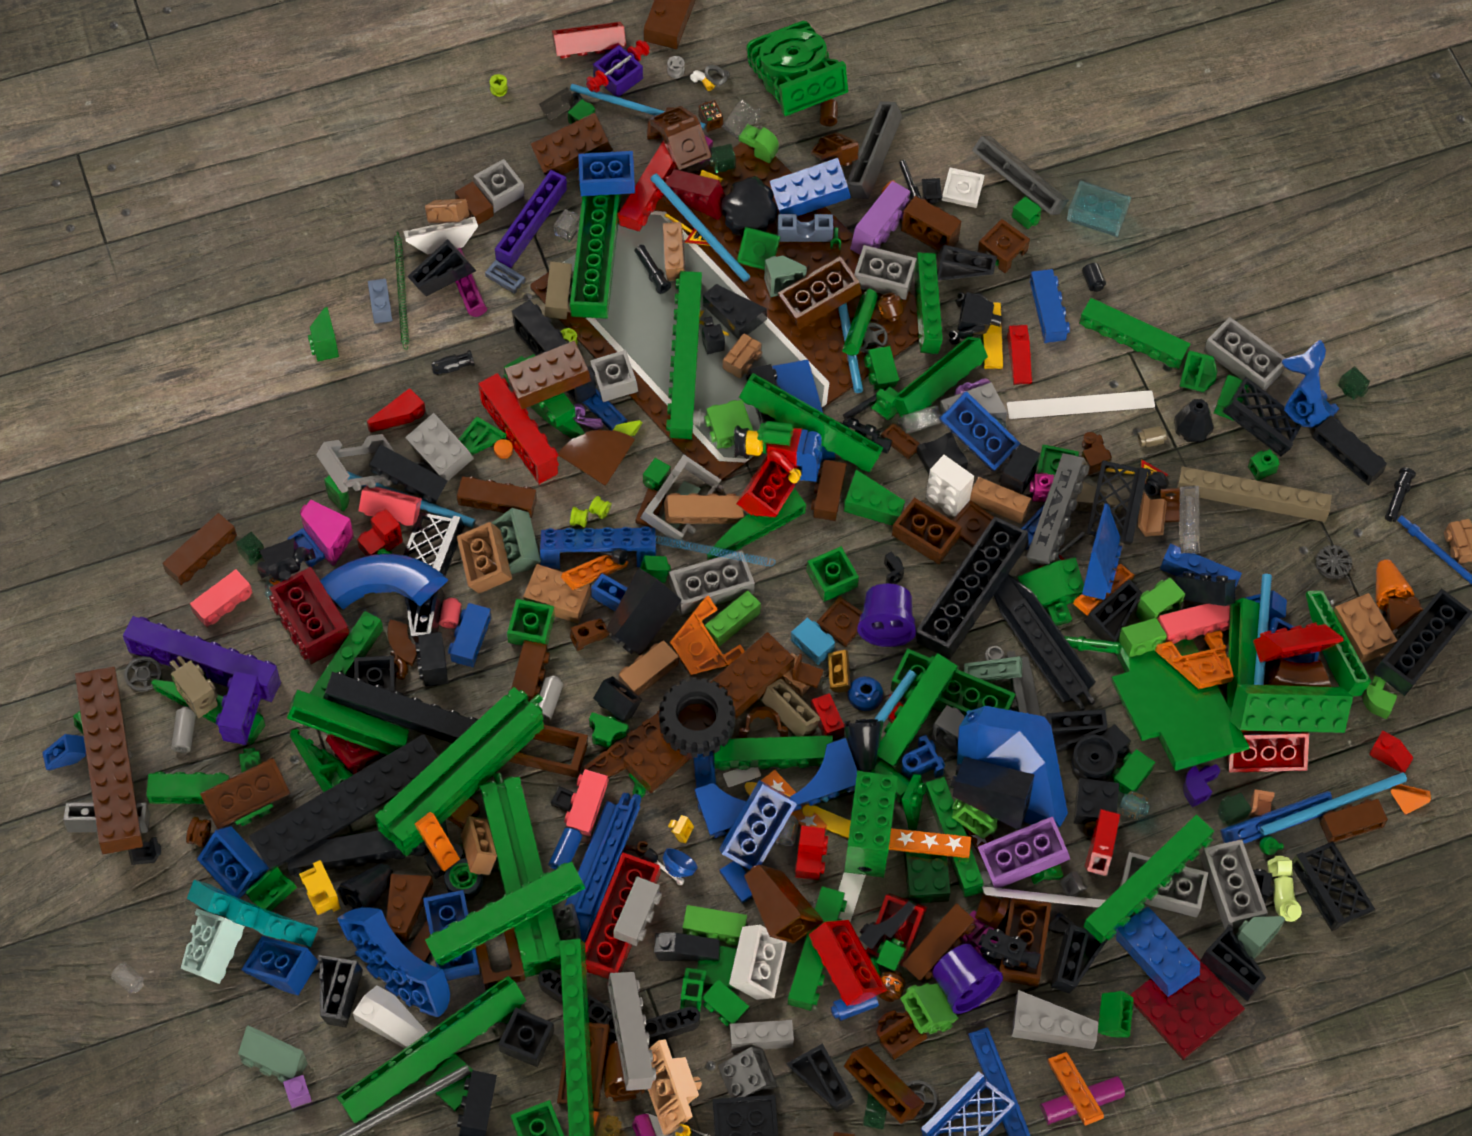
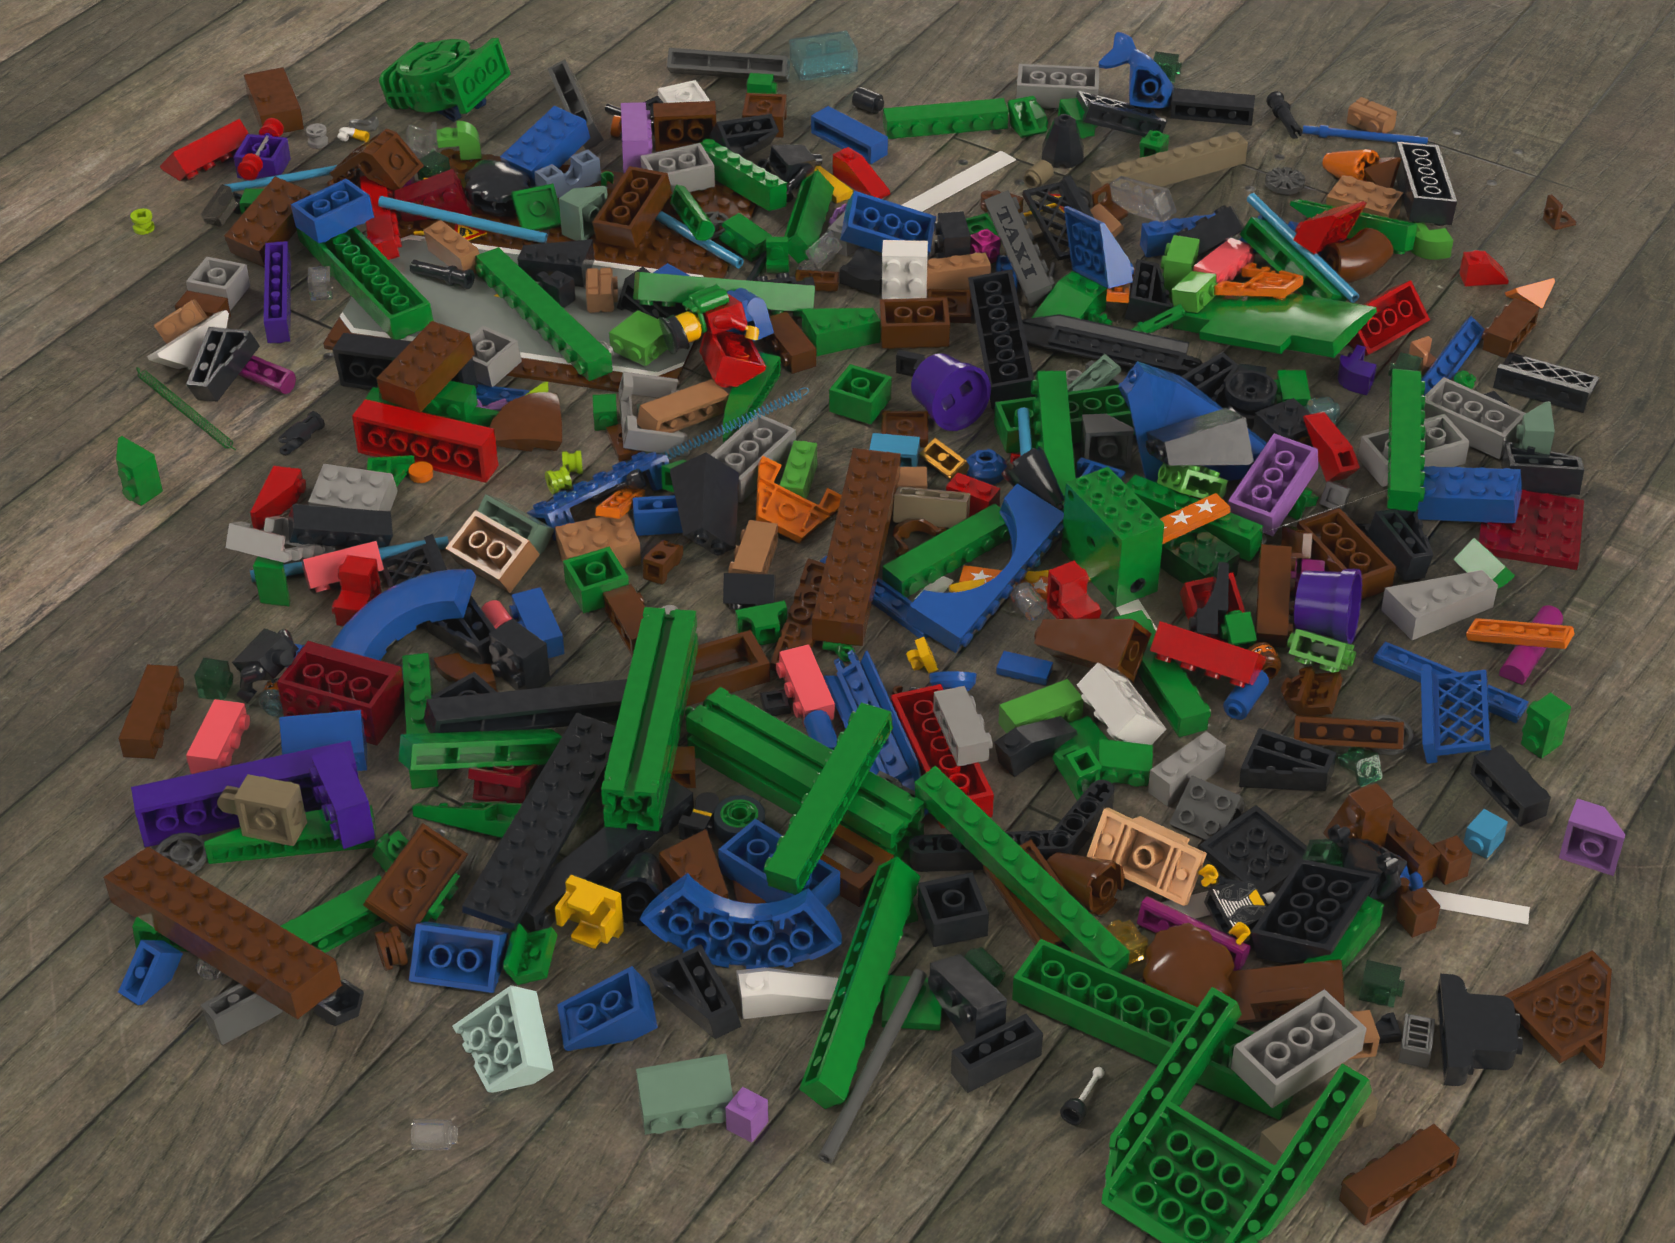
camera: 35 degrees left, 20 degrees down
light grey brick [171,707,196,753] -> none
teal arch [187,880,318,947] -> none
dark pink slope [300,499,354,566] -> none
sand blue brick [368,279,393,324] -> none
orange plate [414,812,460,872] -> none
reddish brown brick [457,476,537,518] -> none
medium nougat brick [461,816,497,875] -> none
sand blue tile [485,260,525,294] -> none
dark tan brick [545,262,574,319] -> none
light grey brick [607,972,656,1091] -> none
black tyre [659,677,735,757] -> none
blue brick [719,780,797,870] -> none
reddish brown bracket [792,653,824,688] -> none
reddish brown wedge [811,132,859,166] -> none
reddish brown brick [820,99,838,127] -> none
reddish brown head [878,293,904,322] -> none
black brick [978,928,1041,969] -> none
green brick [1230,684,1353,733] -> none
dark azure piece [1260,772,1407,836] -> none
yellowish green piece [1267,856,1302,922] -> none
none -> blue slope [279,710,367,771]
none -> clear green brick [964,947,1005,988]

